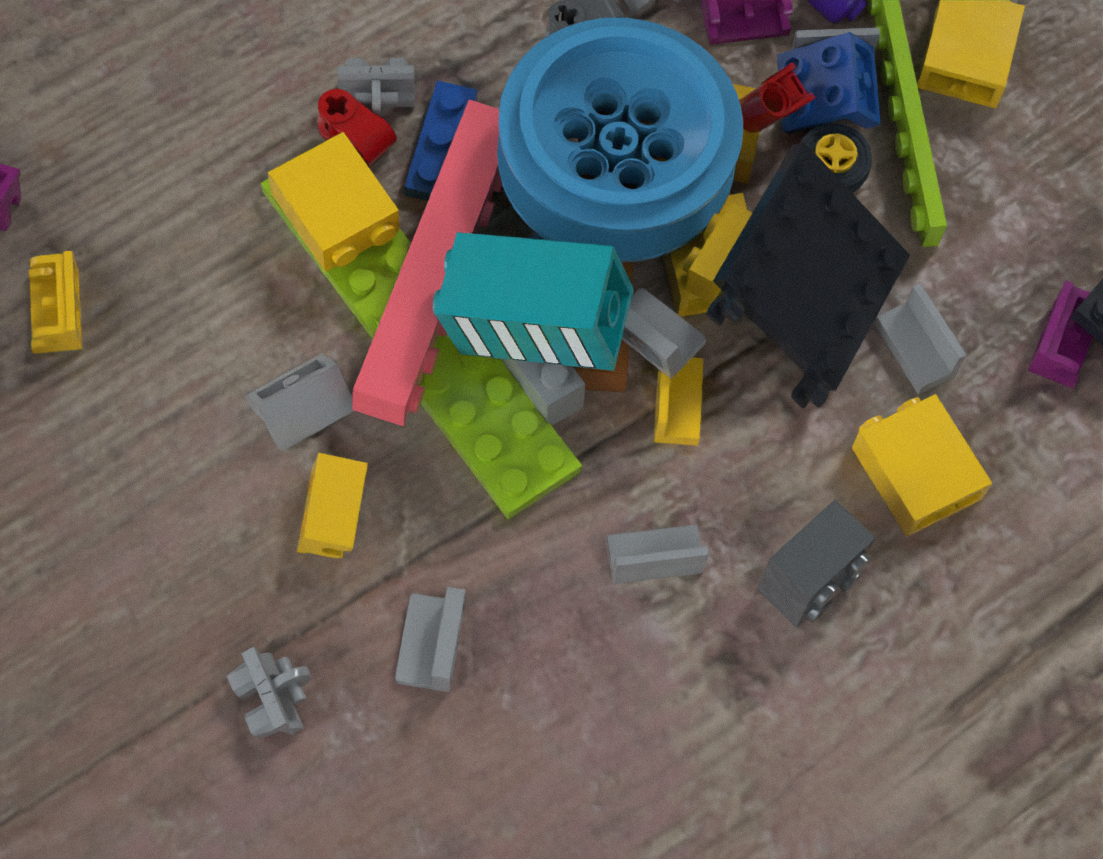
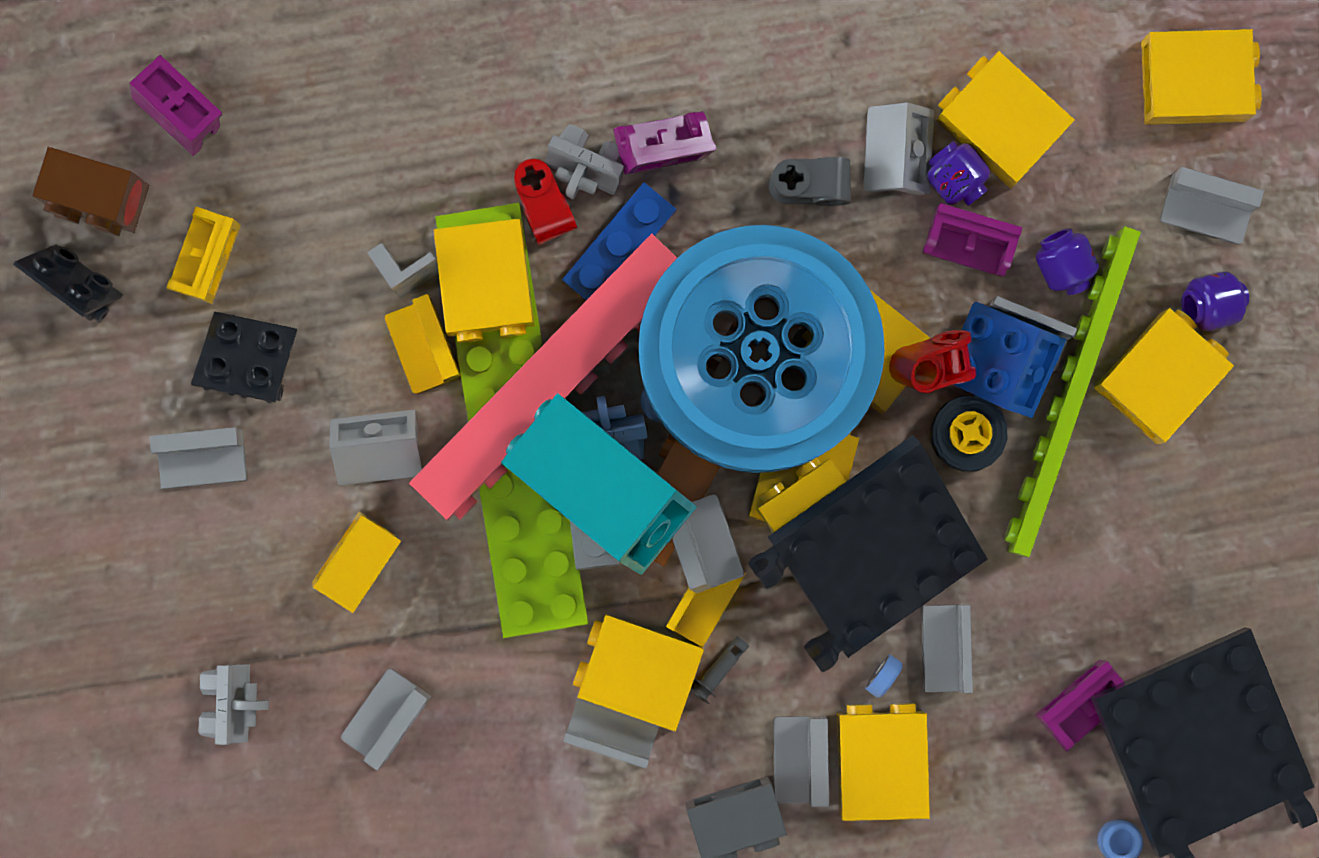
camera: 30 degrees right, 20 degrees up
none -> light grey panel [149,427,248,489]
none -> black hinge [191,311,297,404]
none -> light grey panel [367,243,438,298]
none -> yellow panel [385,294,461,394]
none -> yellow brick [572,614,704,732]
none -> hinge [613,111,716,175]
none -> dark grey piece [690,636,749,704]
none -> light grey panel [773,716,829,807]
none -> medium blue tile [865,654,903,698]

